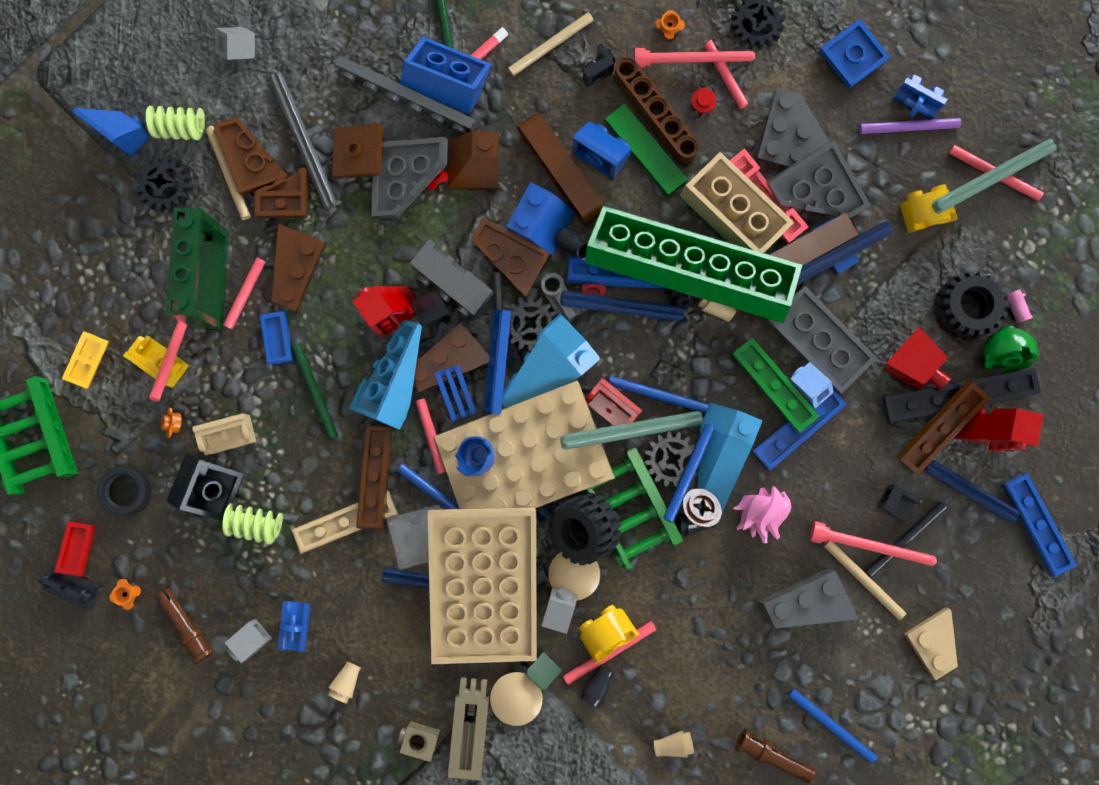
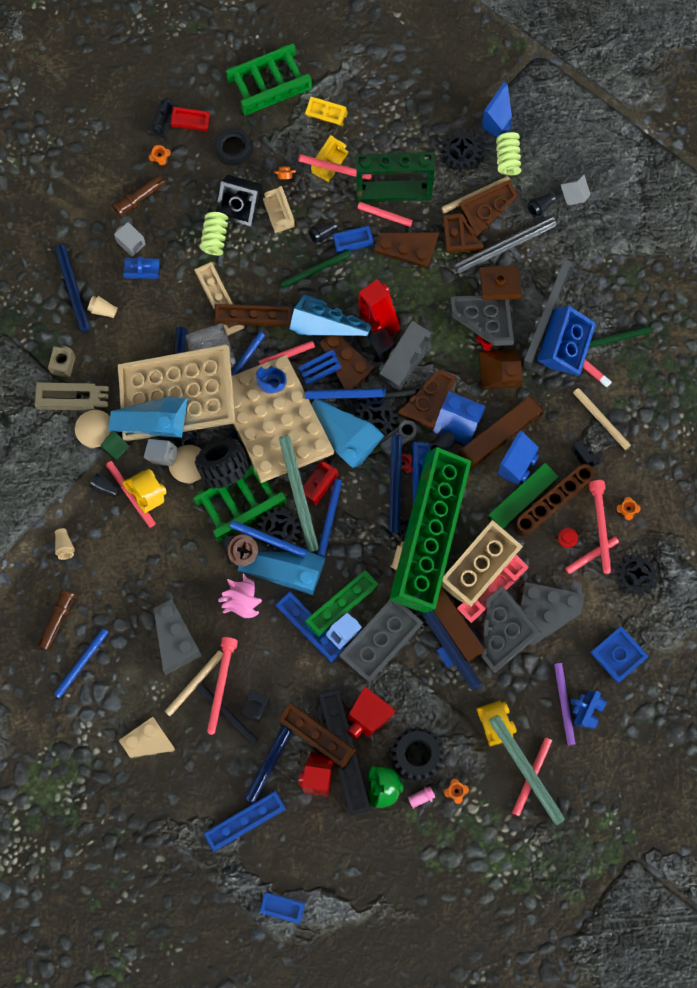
camera: 85 degrees right, 10 degrees down
none -> dark blue axle [55,245,90,332]
none -> dark azure wedge [108,397,188,438]
none -> black cone [308,220,338,243]
none -> orange plate [444,779,469,804]
none -> black cone [527,193,556,217]

